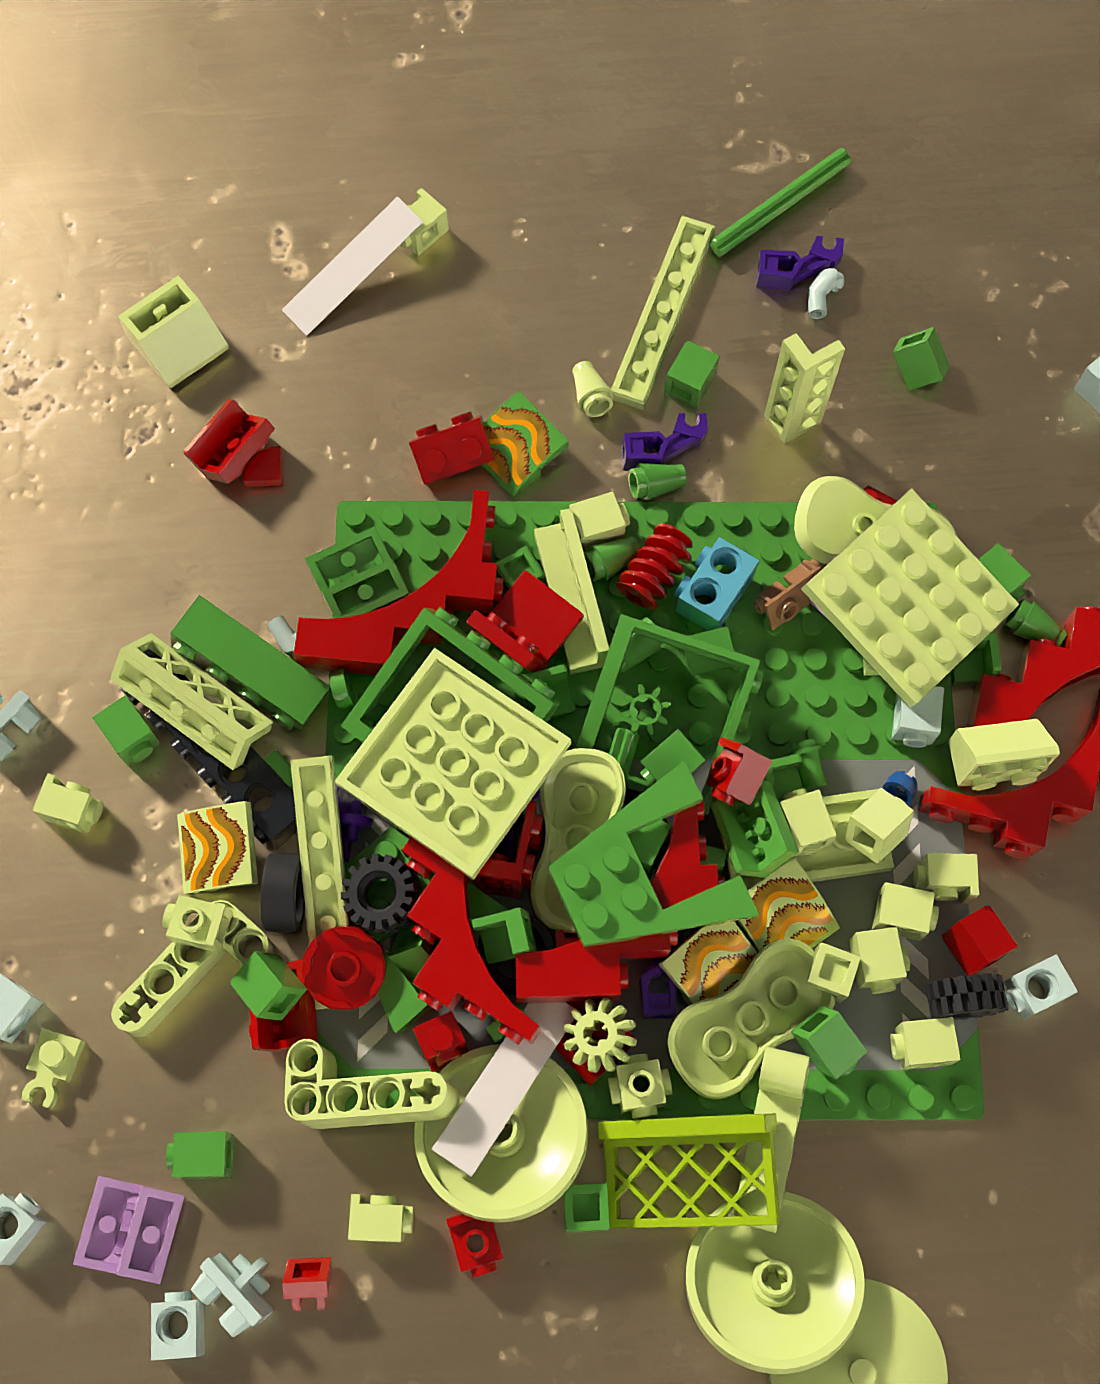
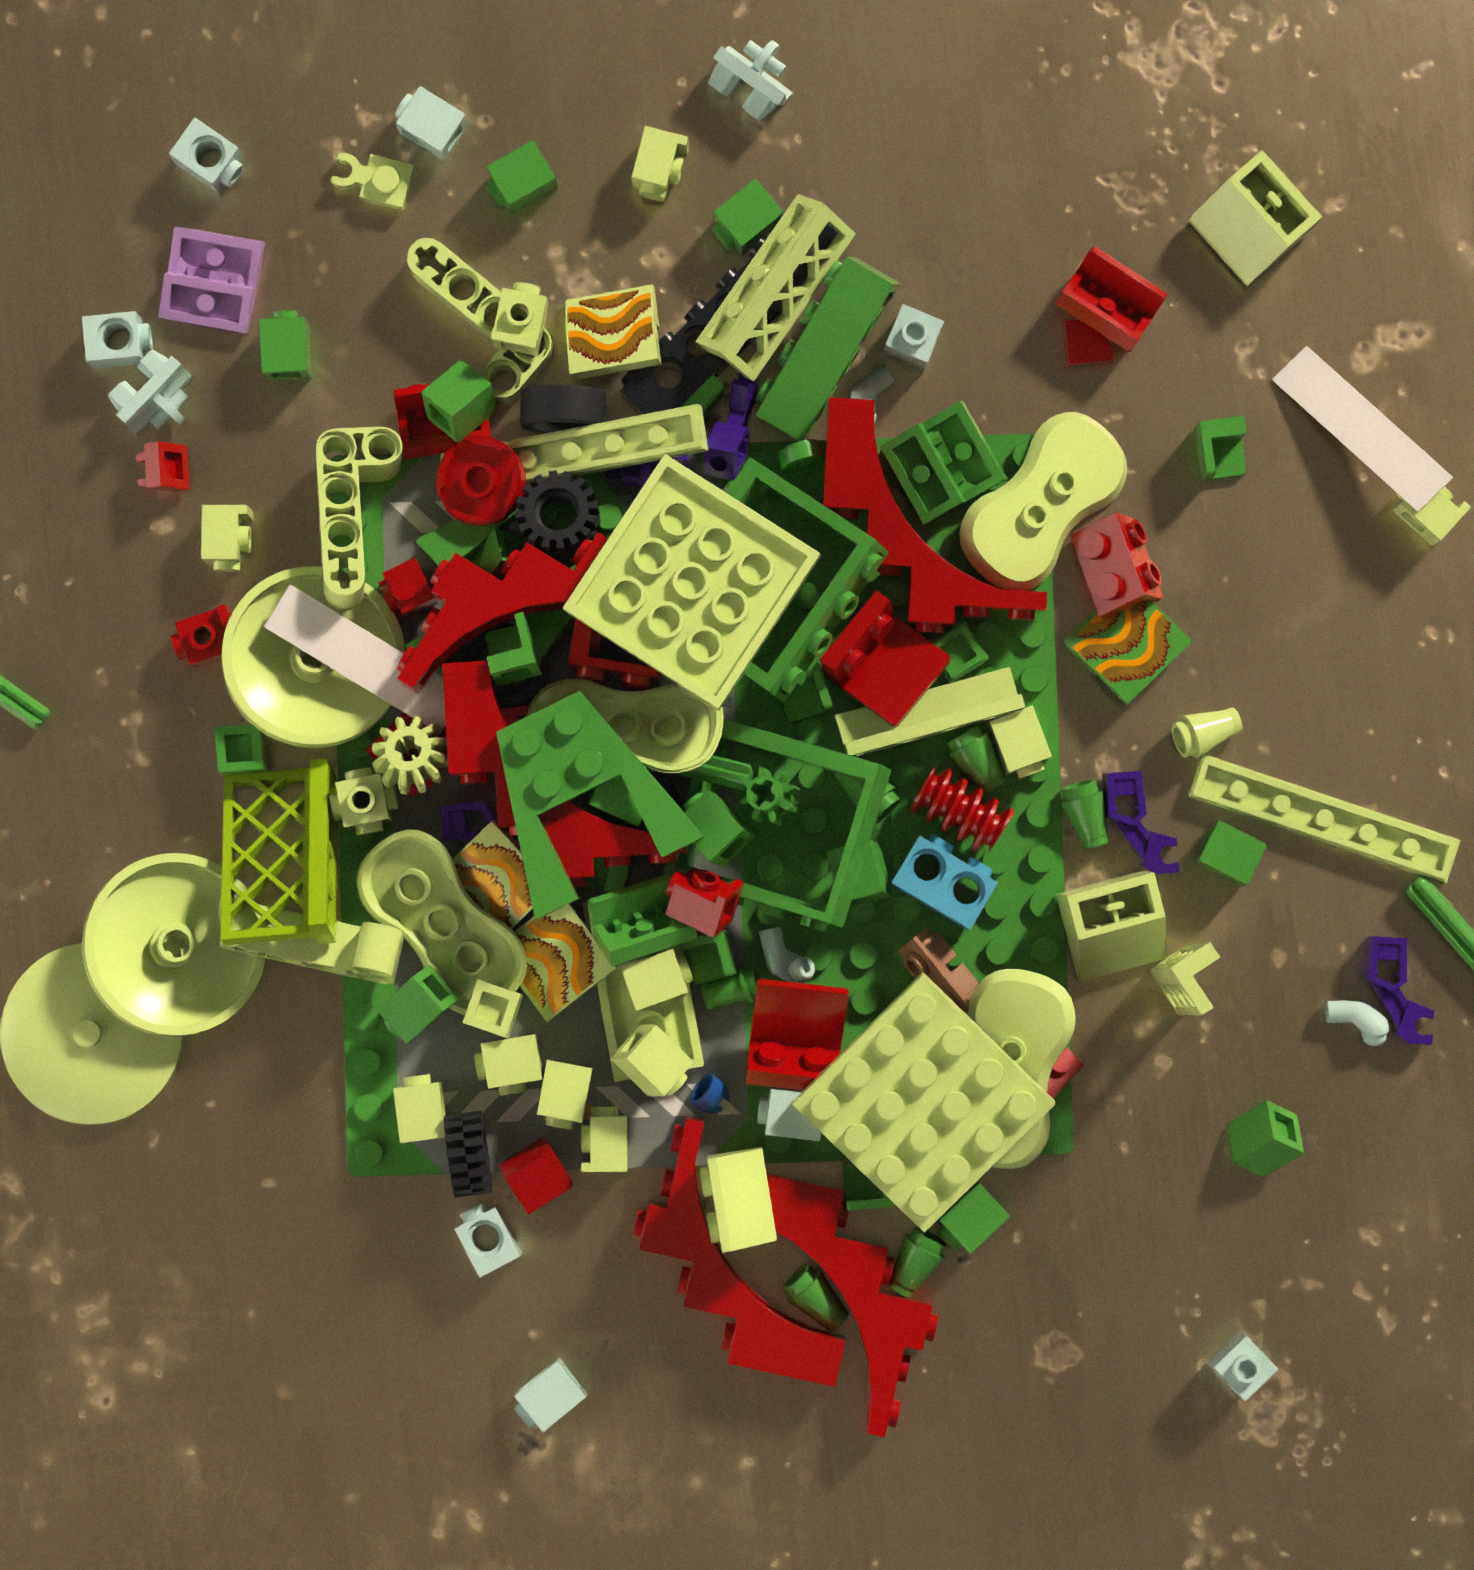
camera: 85 degrees right, 15 degrees up
none -> bright green brick [484,140,558,215]
none -> dark purple piece [703,372,758,481]
none -> red bracket [745,979,849,1090]
none -> light aqua arm [759,927,815,983]
none -> bright green cone [782,1264,849,1332]
none -> light aqua brick [883,304,944,372]
none -> yellowish green plate [959,412,1127,591]
none -> yellowish green slope [1056,871,1166,982]
none -> bright green panel [1194,415,1247,482]

